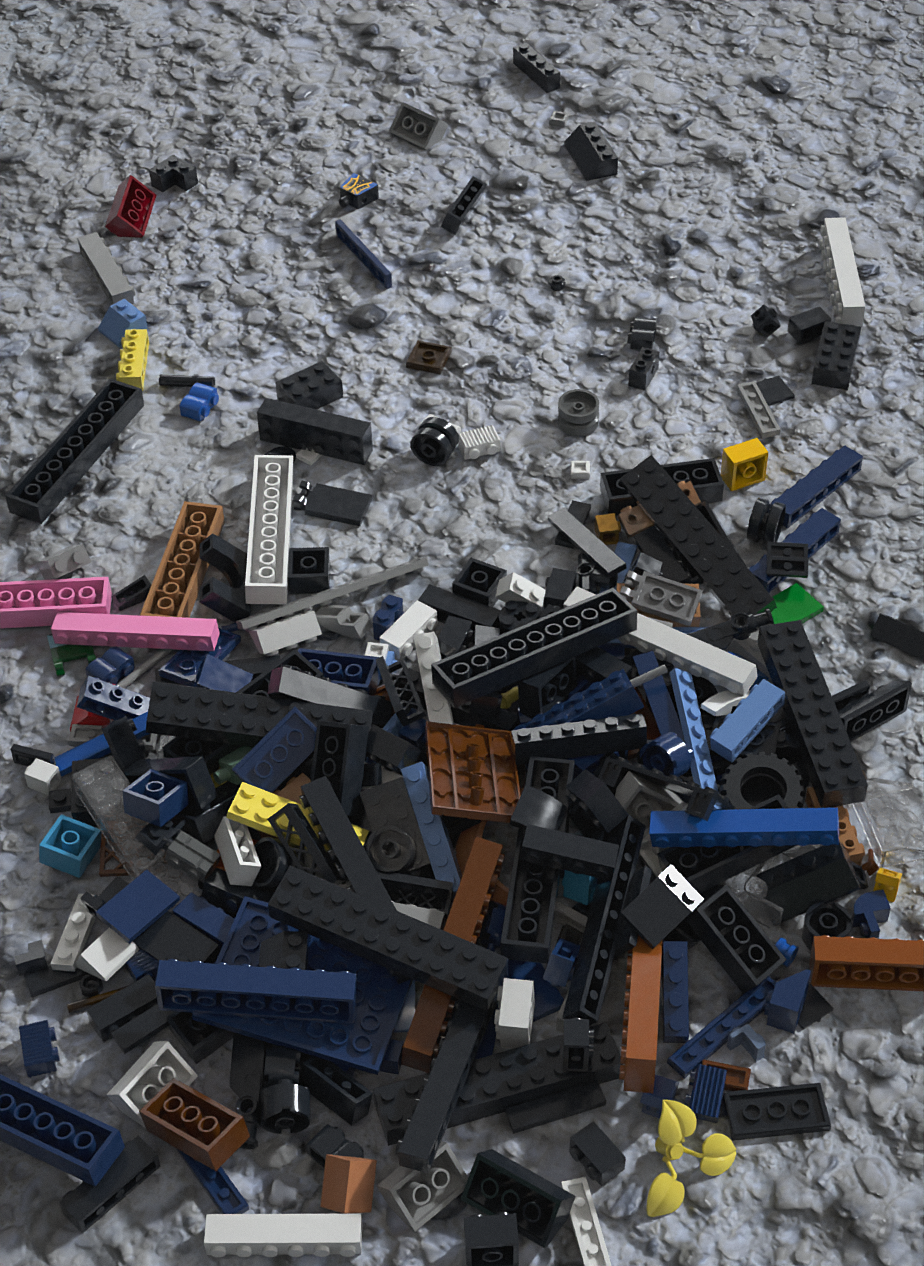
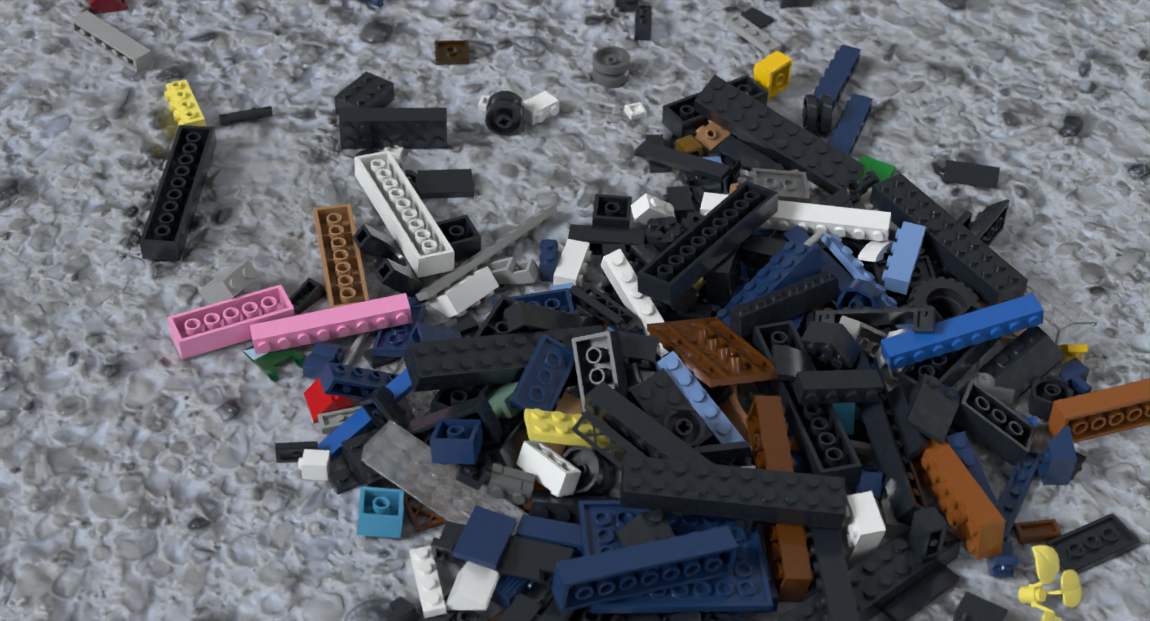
camera: 25 degrees left, 5 degrees down
medium blue slope [98,299,148,347] -> none
blue brick [179,383,219,421] -> none
white tile [365,642,389,661] -> none
dark blue brick [685,1064,727,1123] -> none
sand blue bracket [727,1024,766,1062] -> none
black slope [766,542,809,578] -> none

